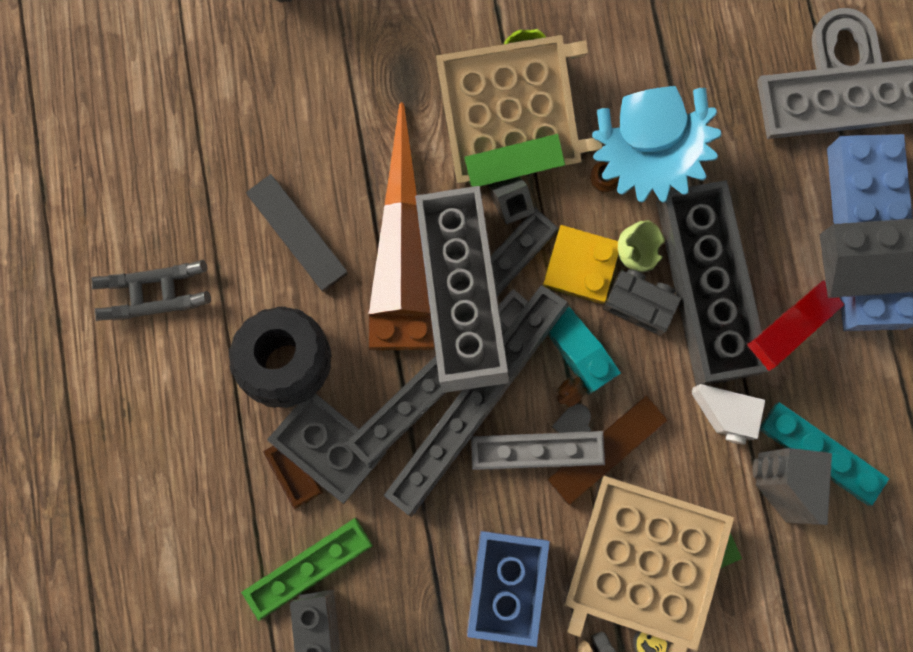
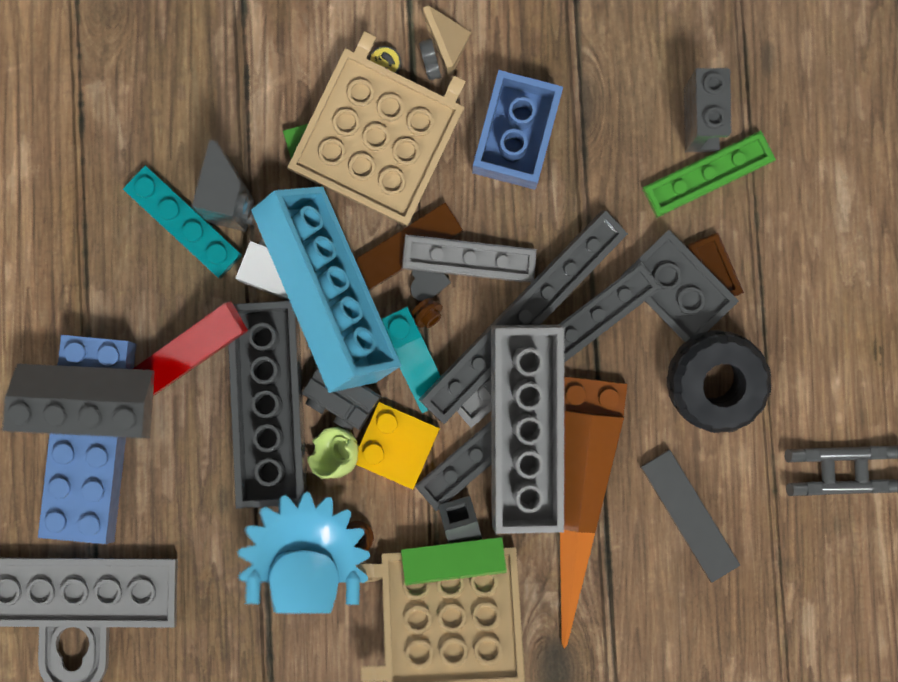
camera: 165 degrees left, 5 degrees up
none -> medium azure brick [251,186,401,393]

